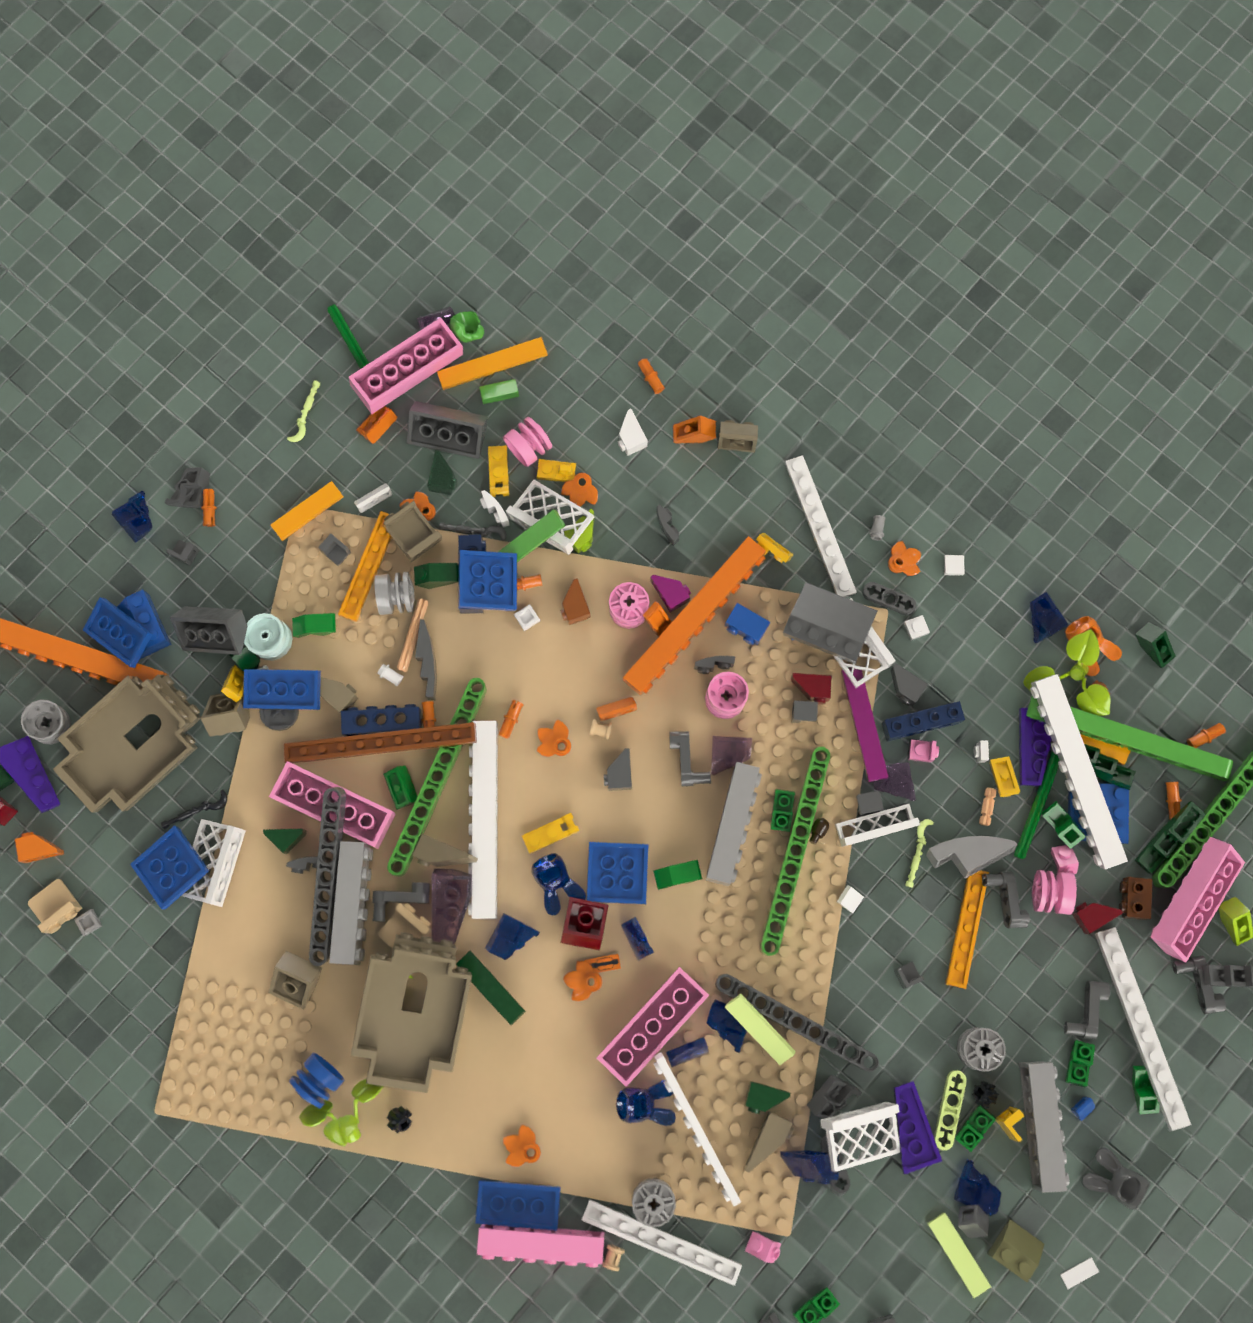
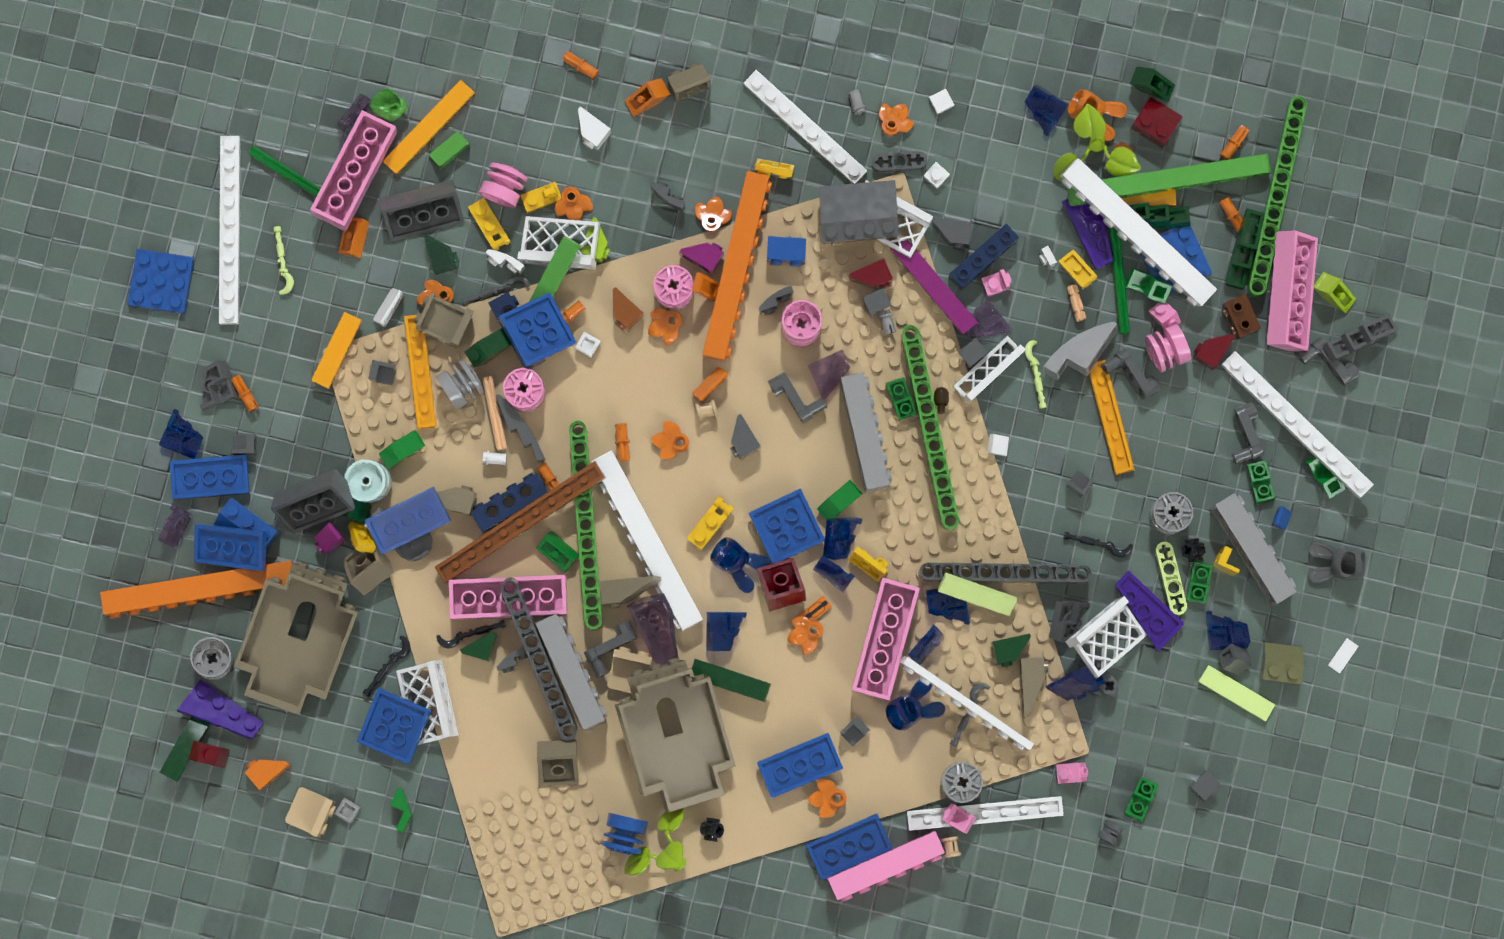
camera: 30 degrees left, 5 degrees up
none -> blue plate [127,249,194,314]
none -> clear purple slope [158,504,193,549]
none -> blue plate [170,455,250,500]
none -> white plate [219,136,240,325]
none -> magenta slope [314,523,346,555]
none -> green slope [390,787,413,833]
none -> black piece [436,620,506,649]
none -> bright pink wheel [503,368,545,412]
none -> orange plate [648,308,683,346]
none -> orange plate [695,197,732,232]
none -> blue plate [757,733,843,798]
none -> clear blue slope [823,517,862,560]
none -> dark grey panel [840,716,870,746]
none -> yellow hinge [848,546,889,583]
none -> light grey pin [878,310,896,335]
none -> bright pink bracket [942,803,976,834]
none -> dark grey piece [950,683,990,747]
none -> black piece [1063,532,1133,558]
none -> dark red slope [1130,97,1183,148]

